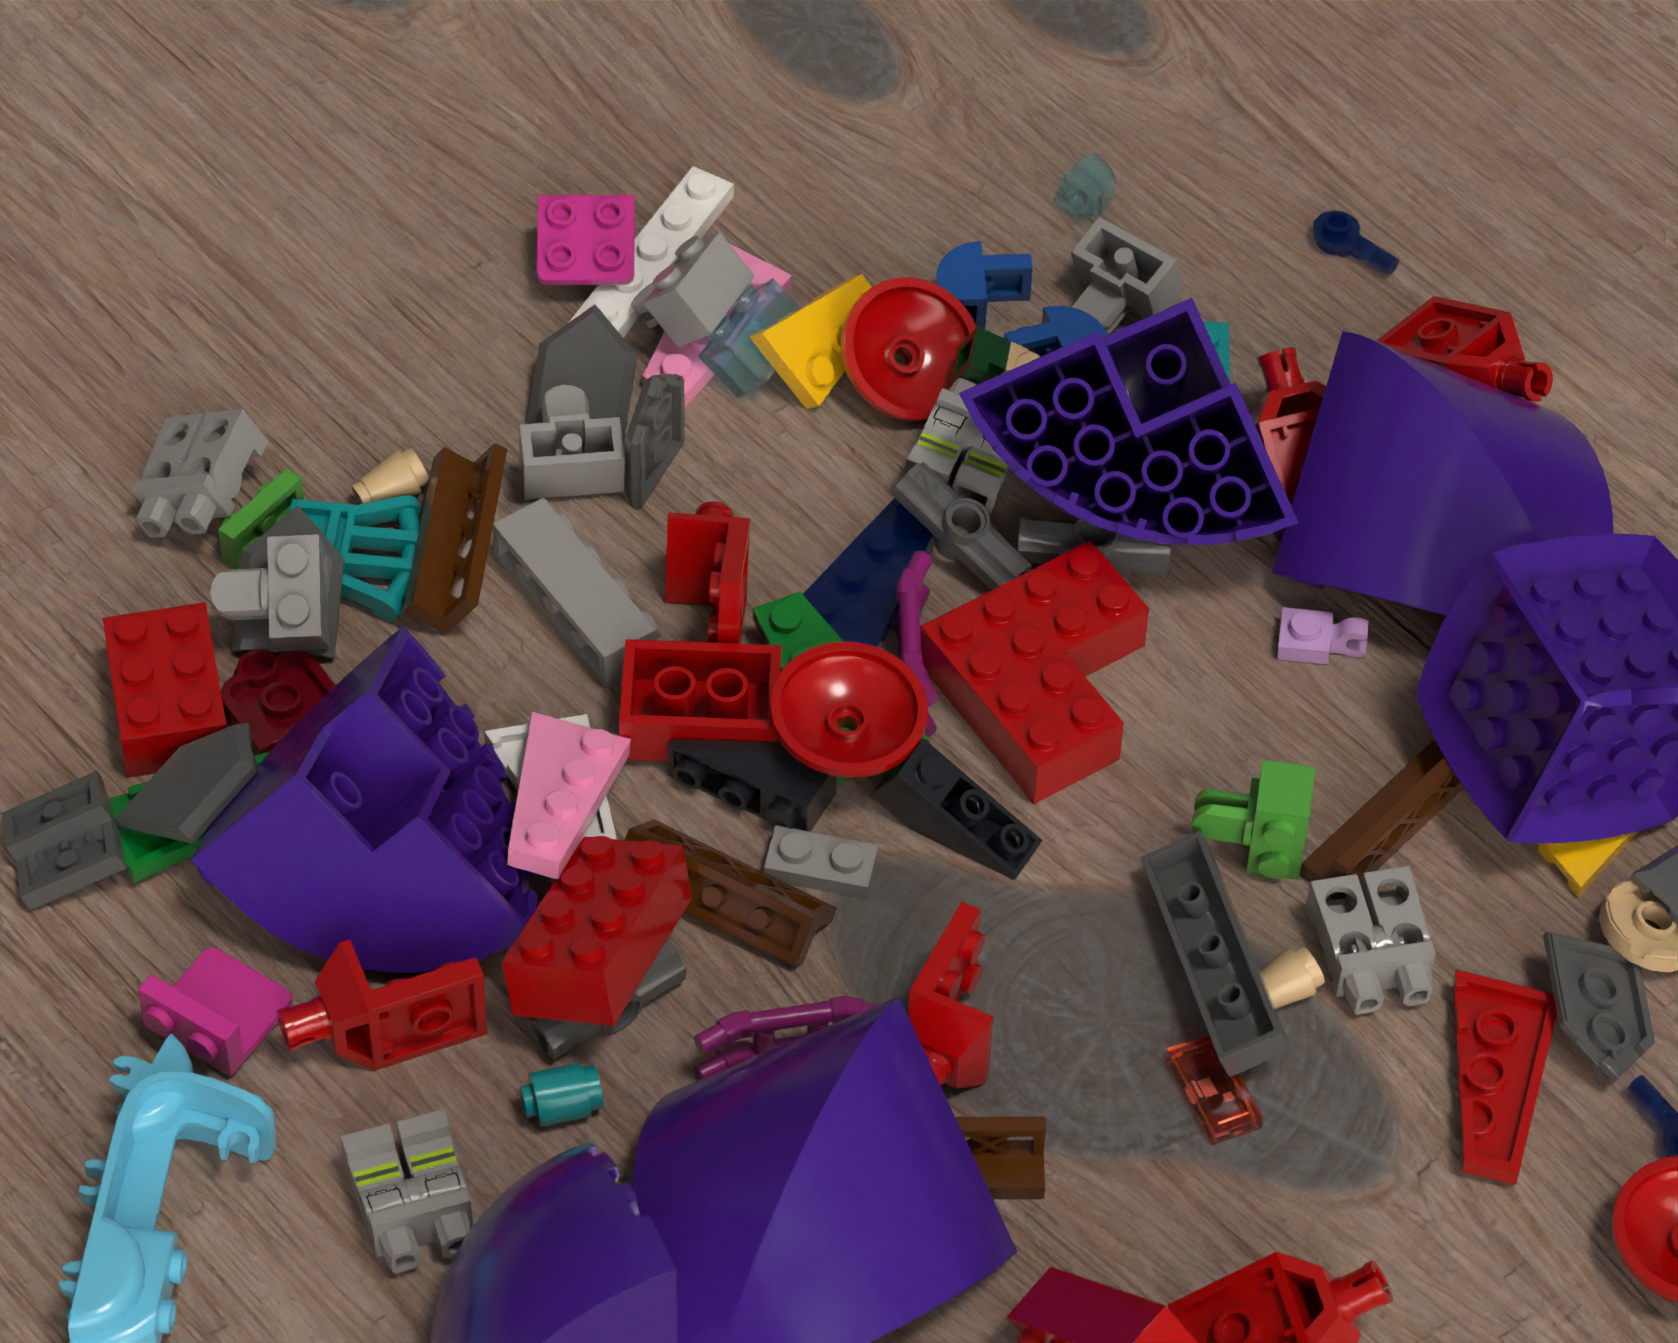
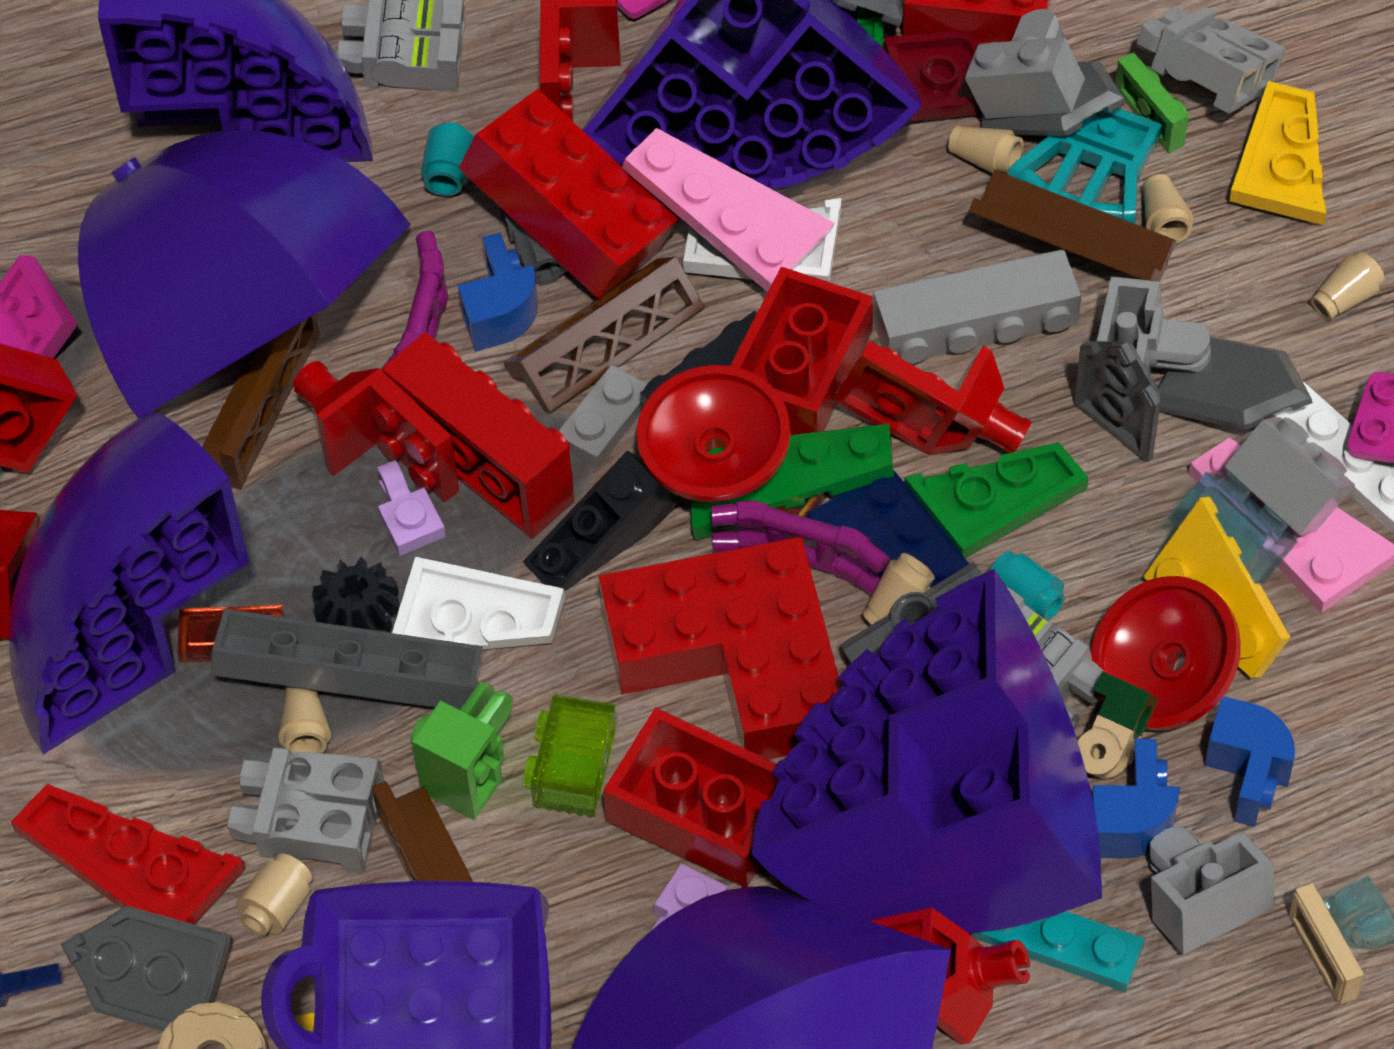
camera: 115 degrees right, 5 degrees up
none -> dark purple brick [9,412,249,755]
none -> tan brick [236,853,313,935]
none -> black gear [312,556,400,633]
none -> lavender plate [377,460,446,556]
none -> red brick [381,332,575,539]
none -> white wing [392,557,566,649]
none -> blue brick [458,232,538,352]
none -> clear neon green brick [524,694,618,818]
none -> red brick [603,707,779,887]
none -> tan cone [863,553,935,625]
none -> green wing [904,442,1089,560]
none -> tan cone [948,125,1024,174]
none -> teal brick [989,551,1065,620]
none -> yellow wing [1230,81,1326,225]
none -> tan tile [1289,882,1364,1005]
none -> tan cone [1310,251,1385,321]

